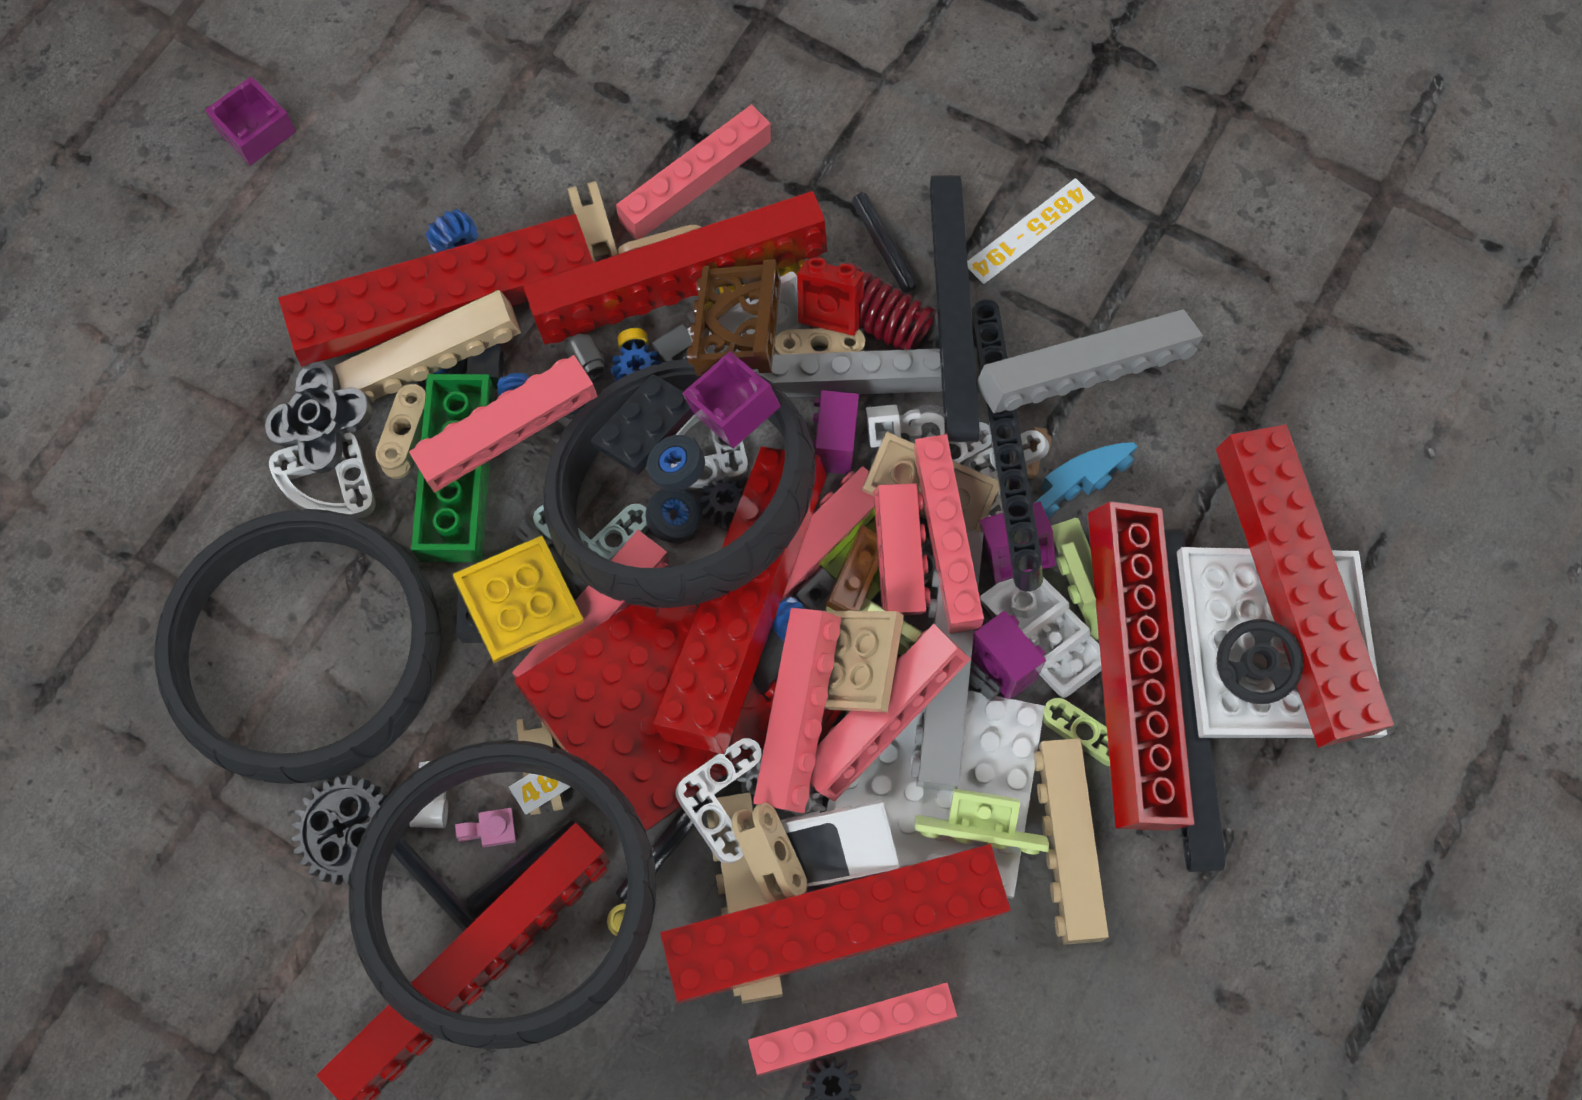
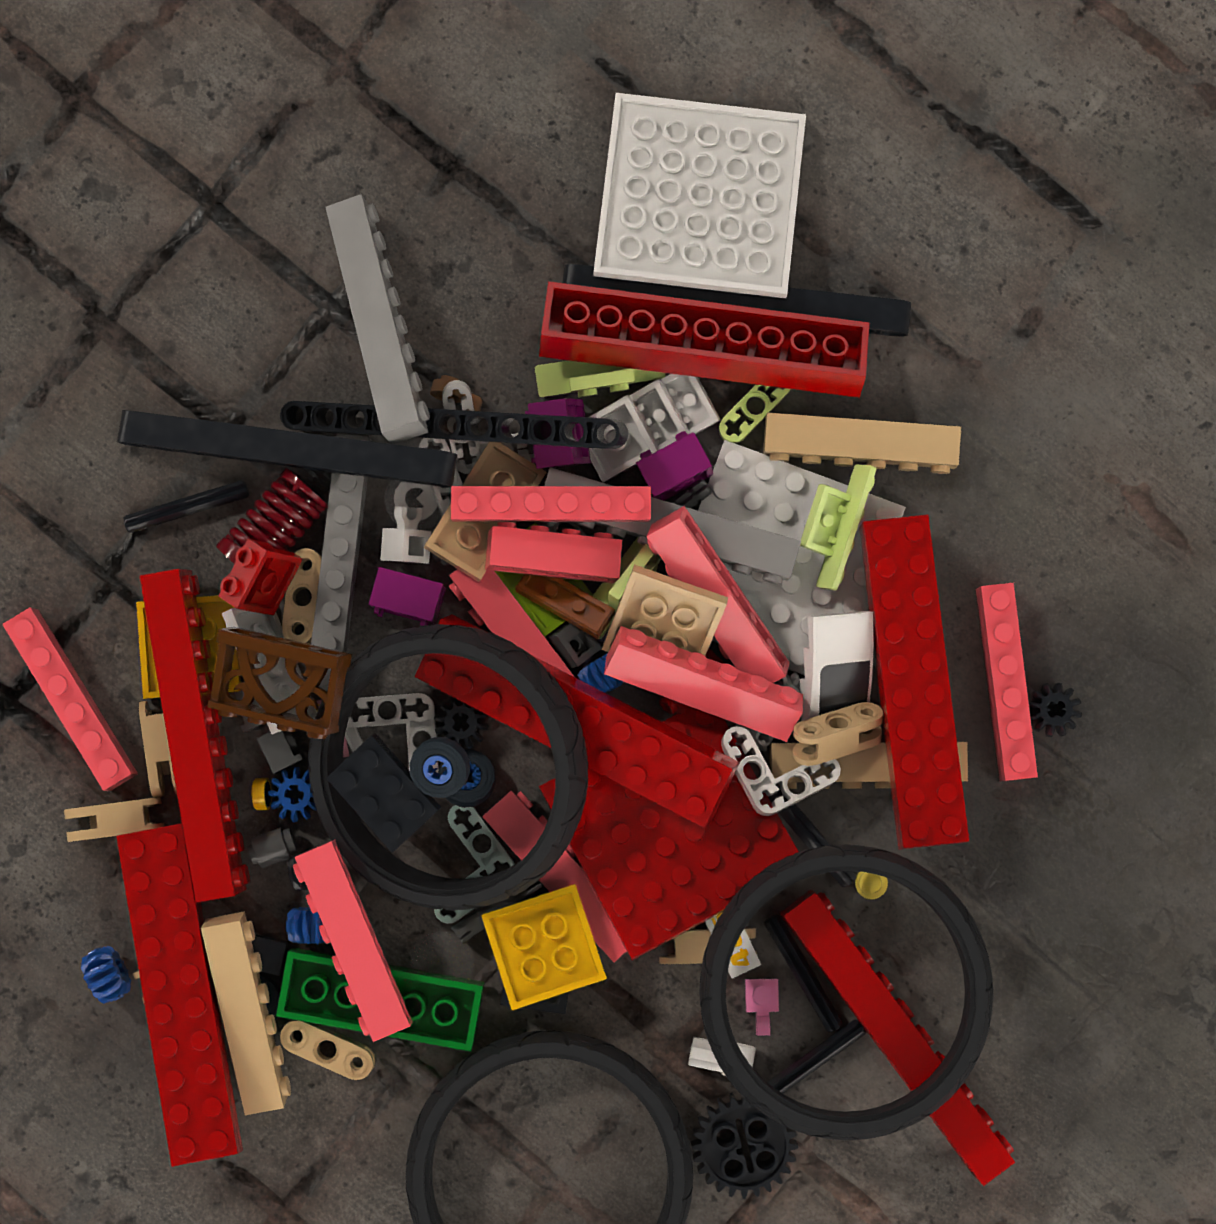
camera: 80 degrees left, 15 degrees up
black plant [265,362,373,473] -> none
white beam [269,433,376,518] -> none
magenta container [682,351,781,449] -> none
white sticker [967,178,1095,284] -> none
dark azure slope [1034,442,1138,520] -> none
red brick [1215,424,1394,748] -> none
black wheel [1216,619,1304,704] -> none

